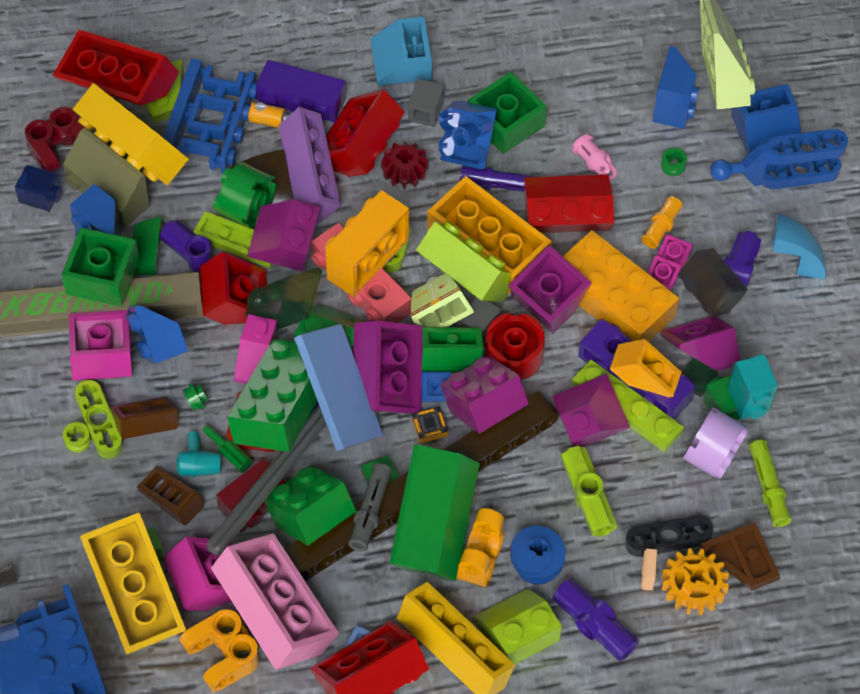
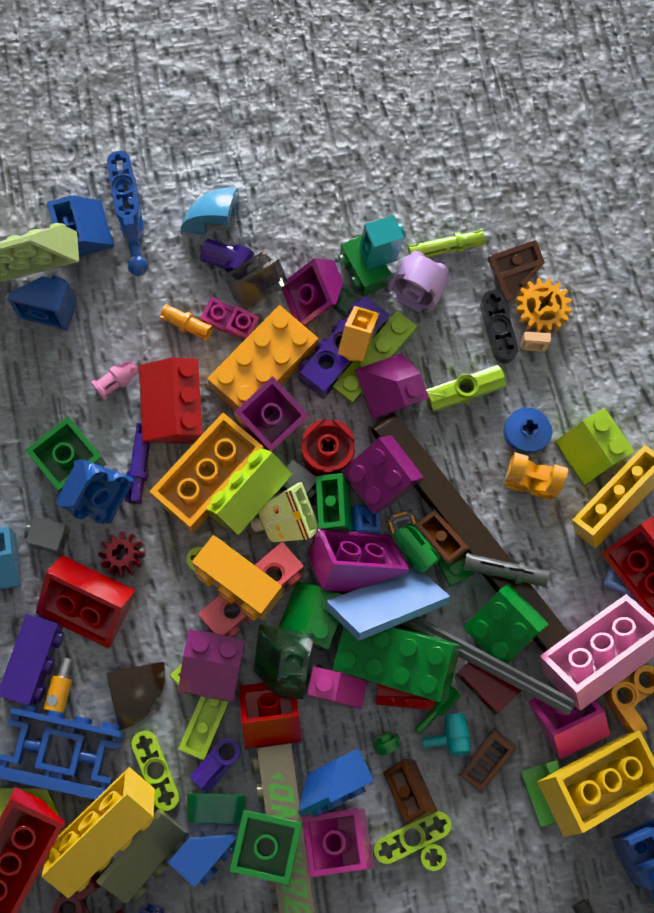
camera: 95 degrees left, 15 degrees up
green brick [213,162,276,228] -> none
medium lavender brick [279,107,341,223] -> none
green slope [389,445,480,581] -> none
dark purple piece [552,578,639,661] -> none
green bush [661,148,687,176] -> none
none -> lime beam [132,731,180,811]
none -> green arm [392,523,441,574]
none -> reddish brown slope [414,509,470,566]

